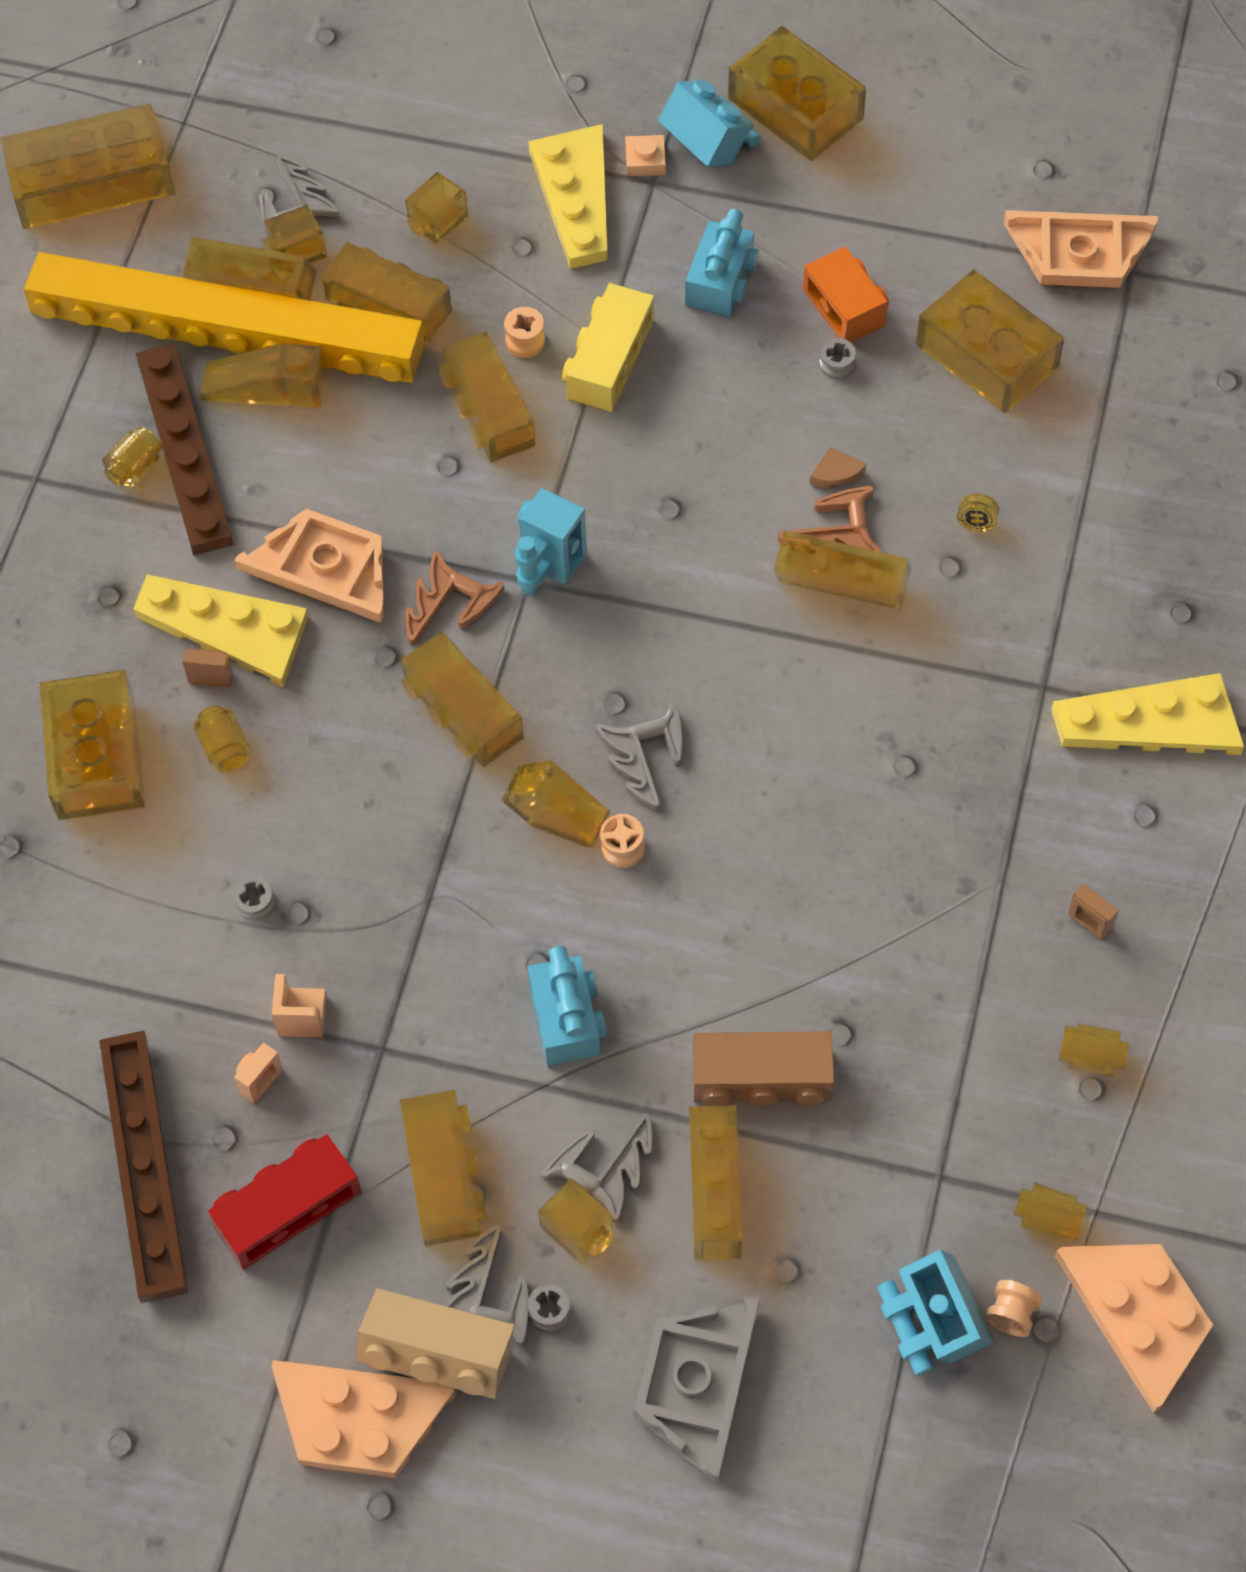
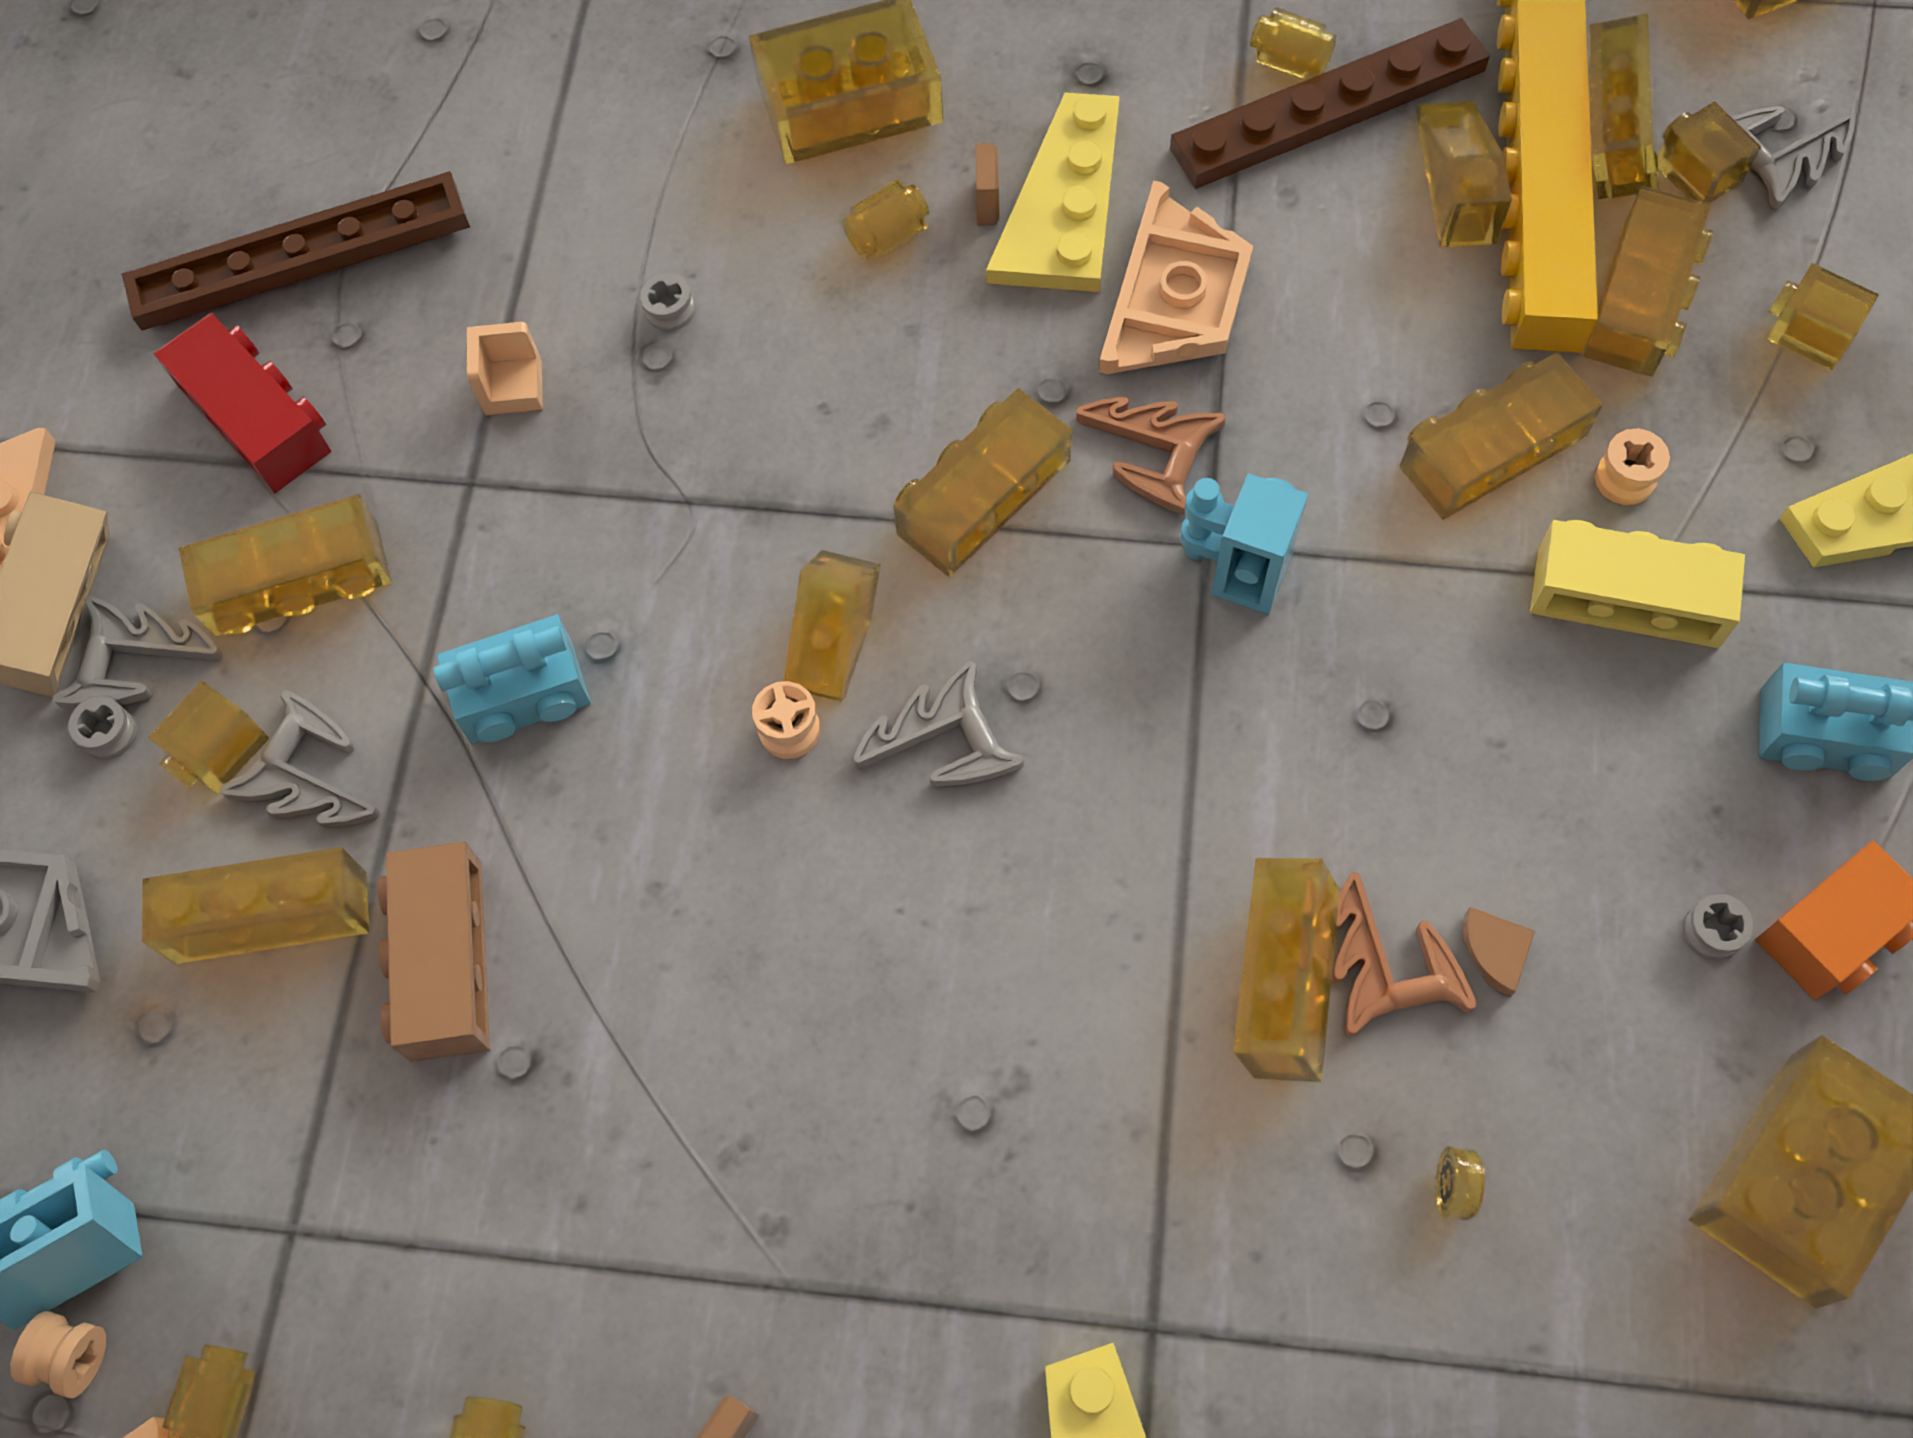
camera: 85 degrees right, 5 degrees up
light nougat plate [234,1042,283,1104] -> none

